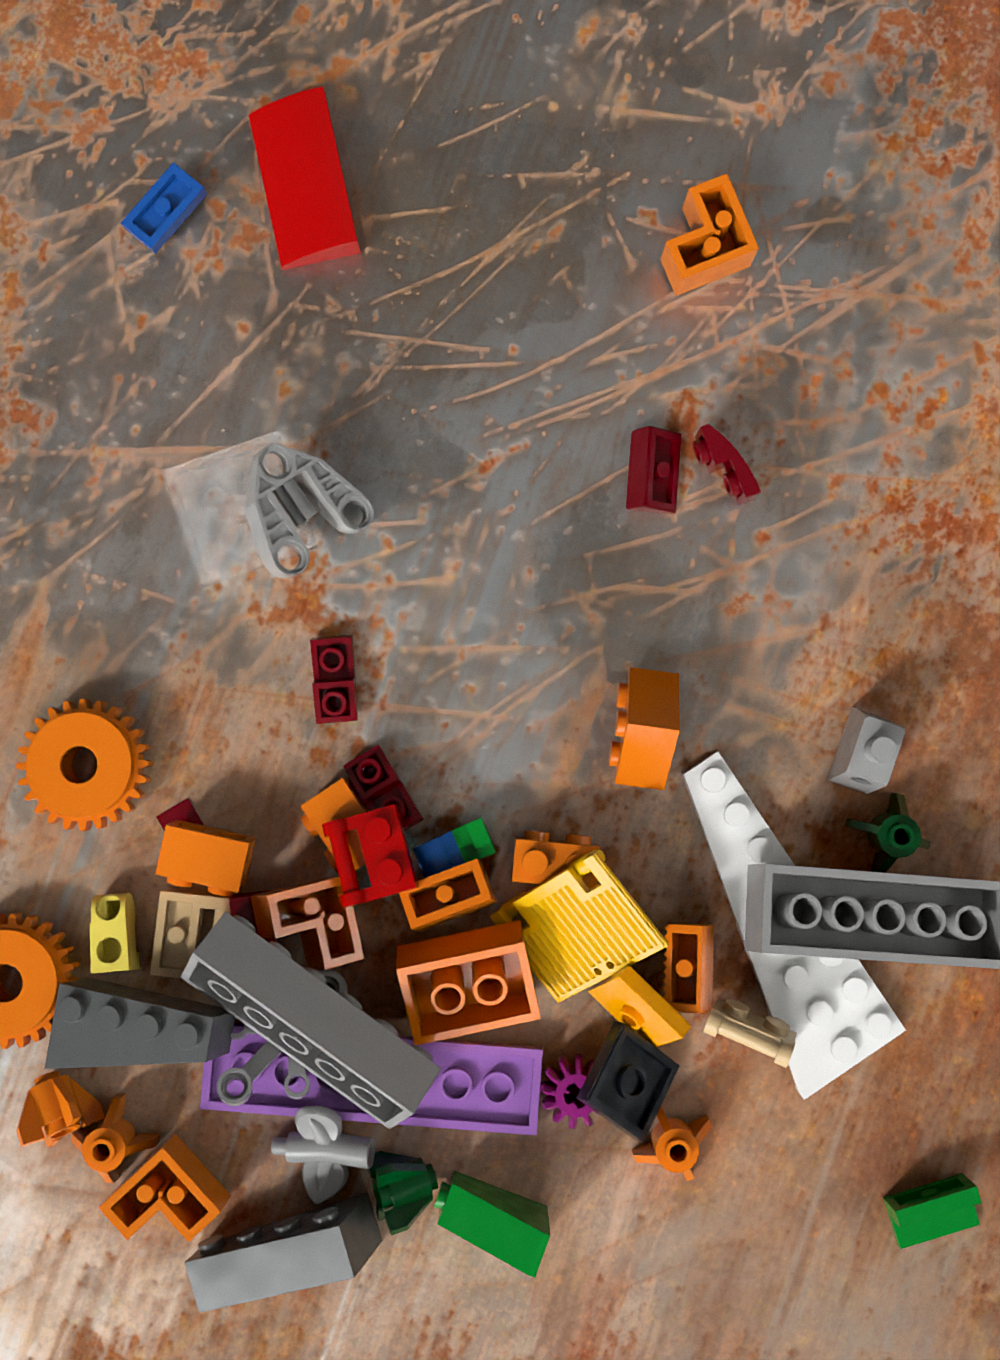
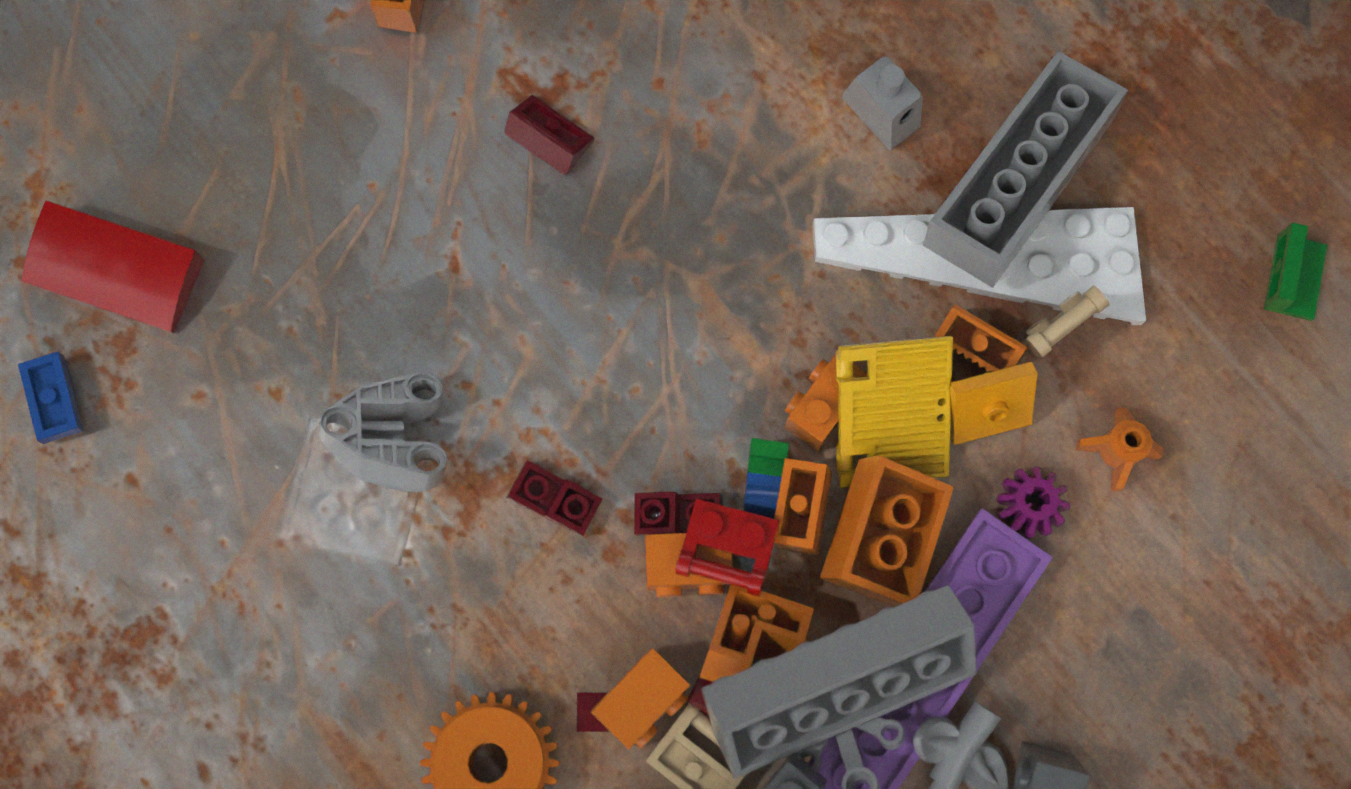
camera: 60 degrees left, 10 degrees down
dark green brick [367,1151,438,1236] -> none
green slope [433,1170,550,1278] -> none
black plate [577,1021,680,1143] -> none
orange brick [608,667,680,790] -> none
dark red slope [693,424,761,505] -> none
dark green brick [845,793,931,873] -> none

